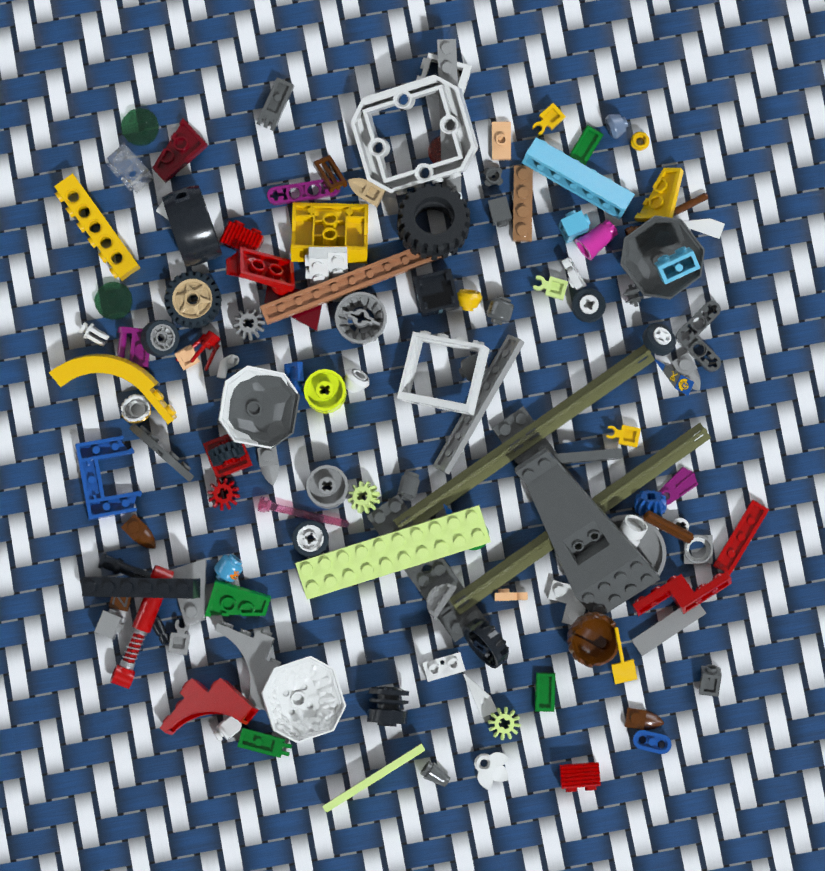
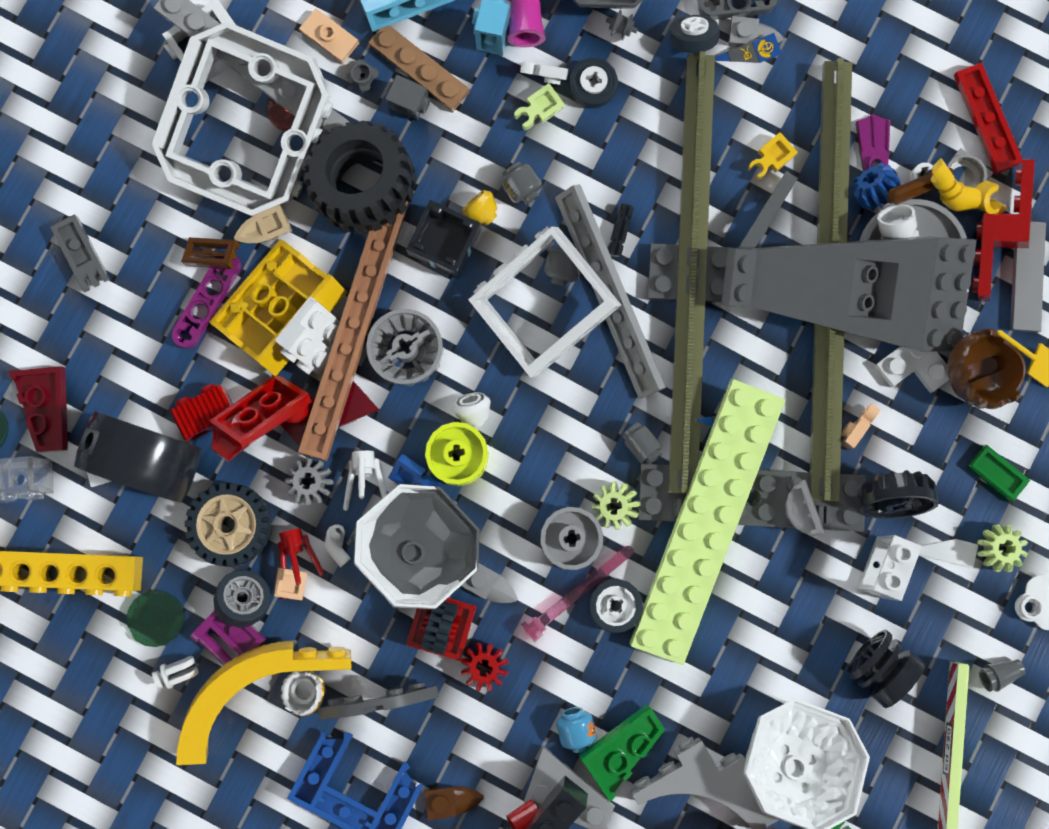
camera: 50 degrees left, 0 degrees up
none -> white plant [343,451,388,511]
none -> black axle [608,203,634,258]
none -> yellow piece [931,158,1006,214]

